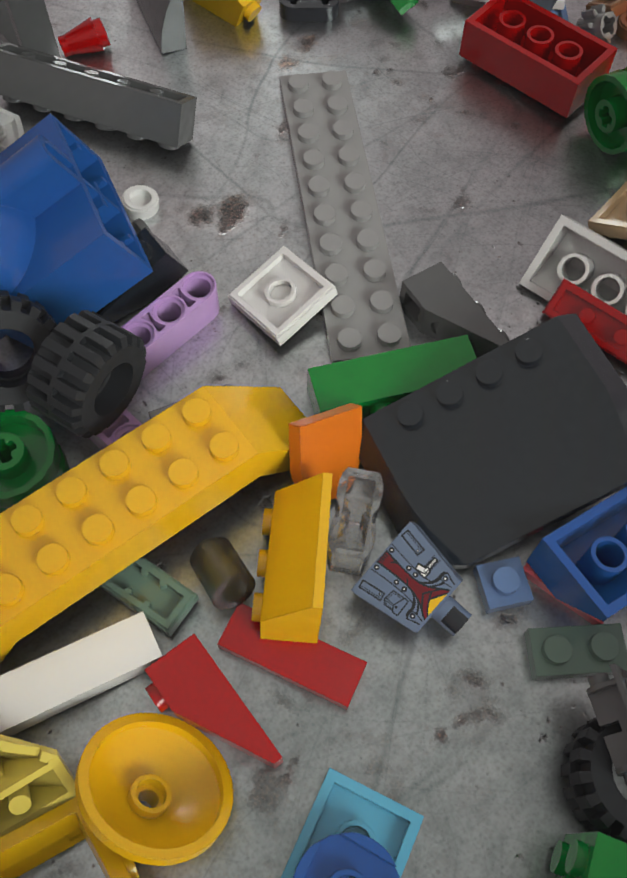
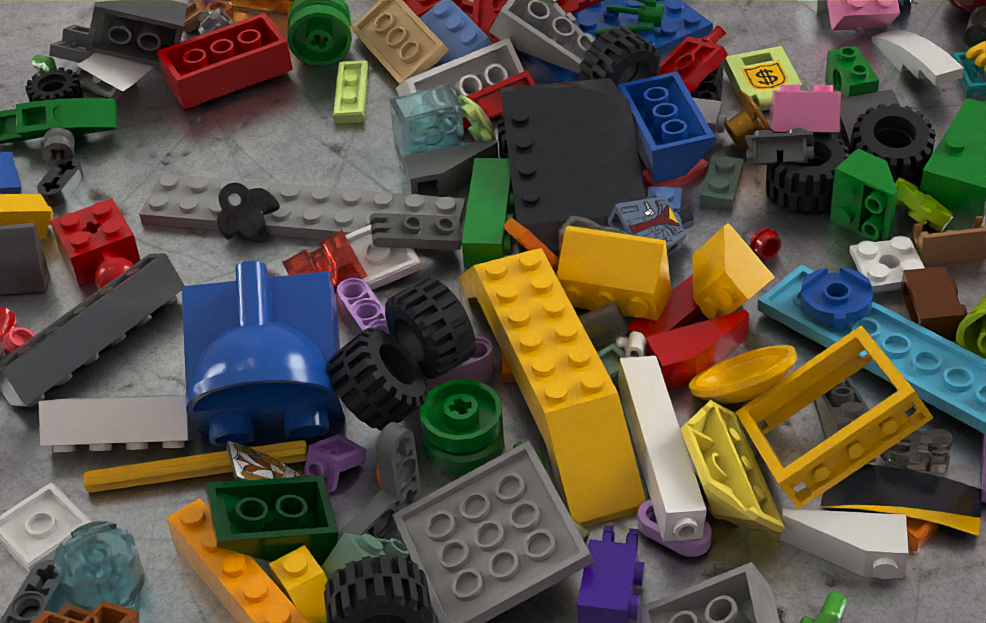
camera: 65 degrees left, 20 degrees down
none -> coral plate [2,327,35,355]
none -> red brick [50,198,141,290]
none -> black plate [217,182,280,241]
none -> clear red brick [282,230,368,294]
none -> yellowish green tile [333,61,369,124]
none -> dark grey hinge [369,213,462,250]
none -> clear light blue brick [389,84,465,166]
none -> yellowish green dish [452,94,496,142]
none -> white arm [616,331,646,358]
none -> yellow slope [692,223,775,319]
none -> red plate [749,228,782,260]

